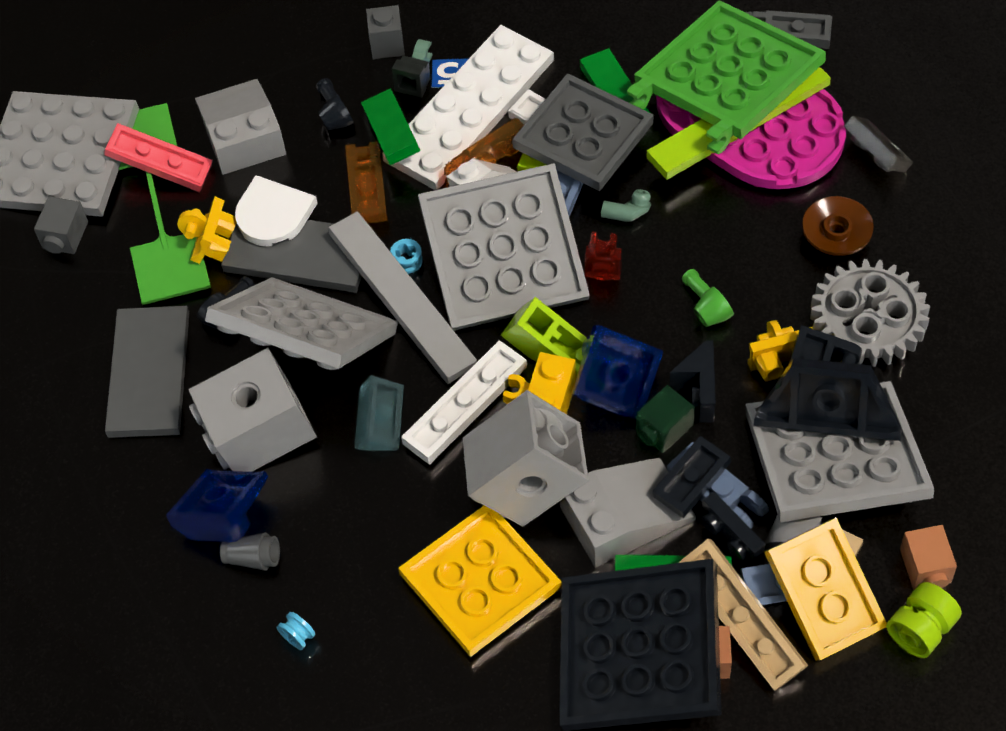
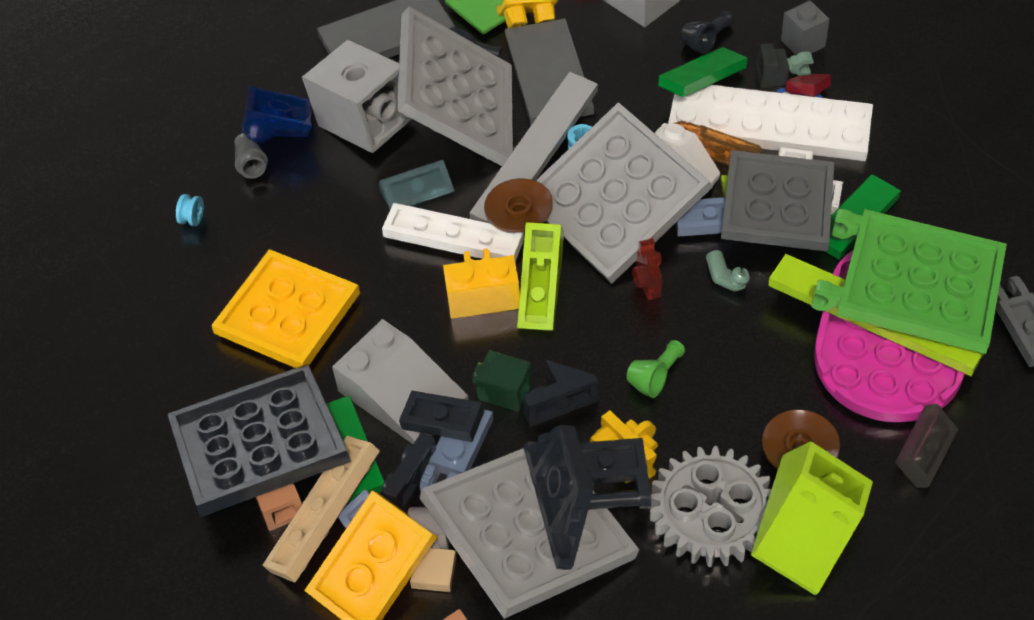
camera: 65 degrees right, 5 degrees down
white tile [235,175,317,247] -> none
clear orange plate [345,141,388,223] -> none
light grey brick [463,390,589,527] -> none
clear blue slope [572,325,663,420] -> none
none -> reddish brown dish [484,178,553,233]
none -> lime slope [751,441,873,595]
none -> dark red tile [786,74,831,97]

